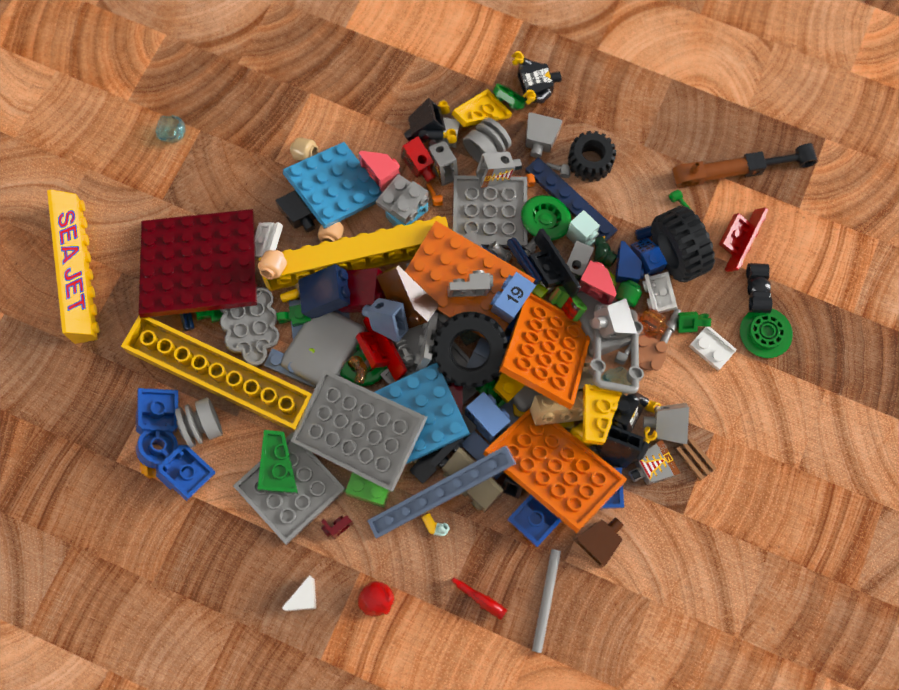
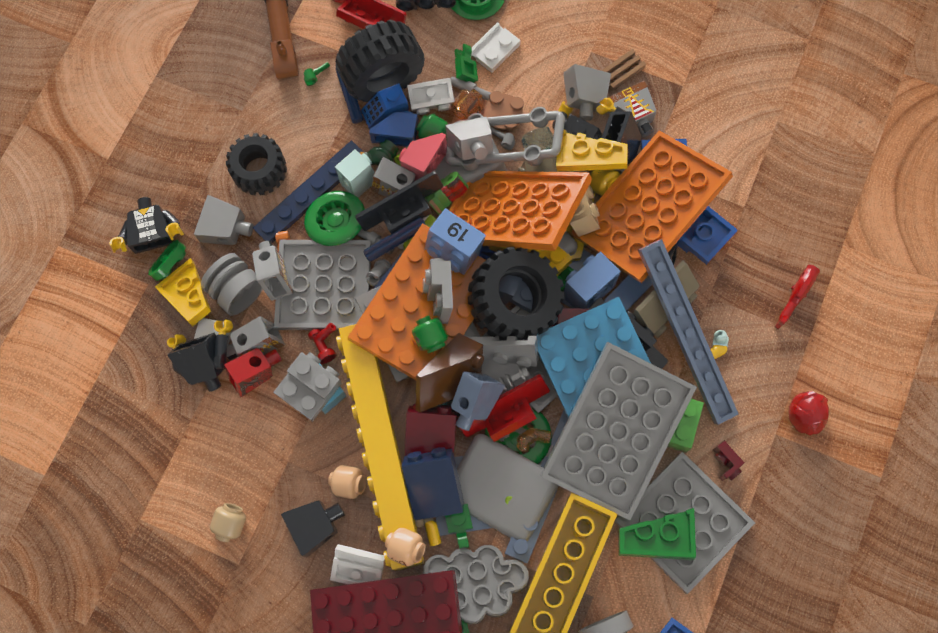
camera: 85 degrees left, 0 degrees up
white slope [282,575,316,611] -> none
dark azure plate [283,142,383,229] -> none
coral slope [359,151,400,192] -> none
orange hand [426,183,443,206] -> none
light grey piece [532,549,561,653] -> none
light grey hand [546,162,570,178] -> none
reddish brown torso [574,517,624,568] -> none
none -> red piece [308,323,337,364]
none -> green head [412,315,448,354]

